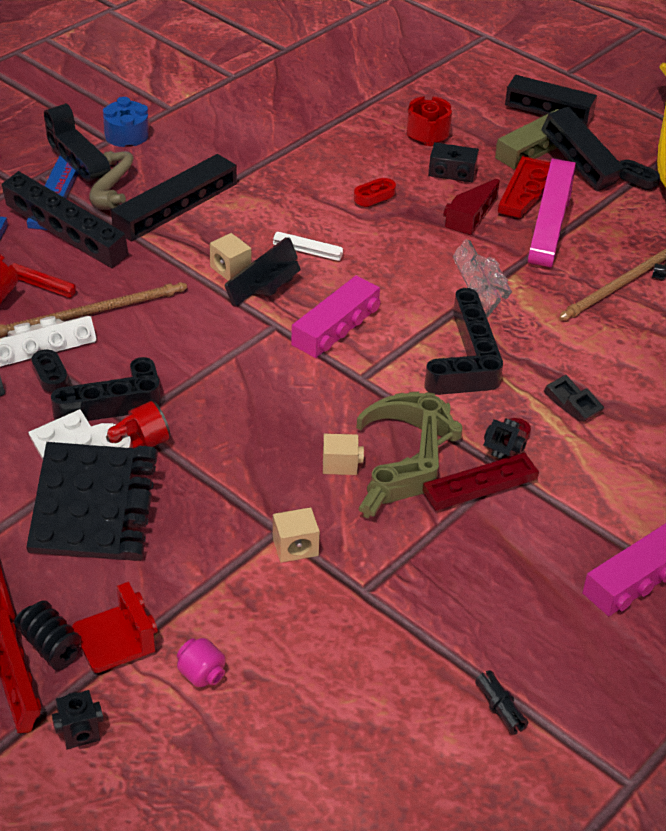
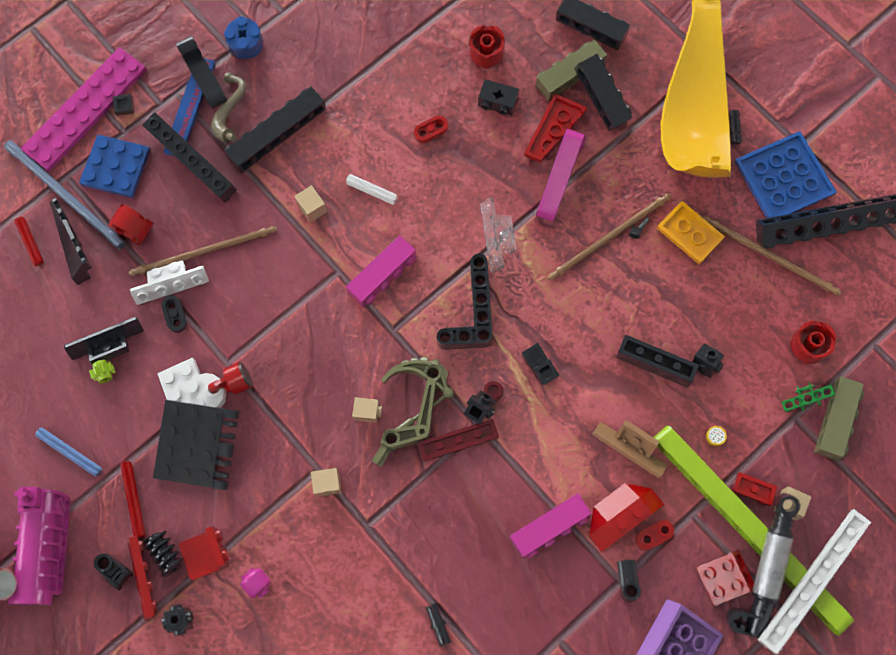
camera: 10 degrees right, 30 degrees up
red axle [12,263,76,298] -> none
black beam [51,357,161,421] -> none
black bracket [224,237,301,306] -> none
dark red slope [443,179,500,235] -> none
black plate [619,159,660,190] -> none

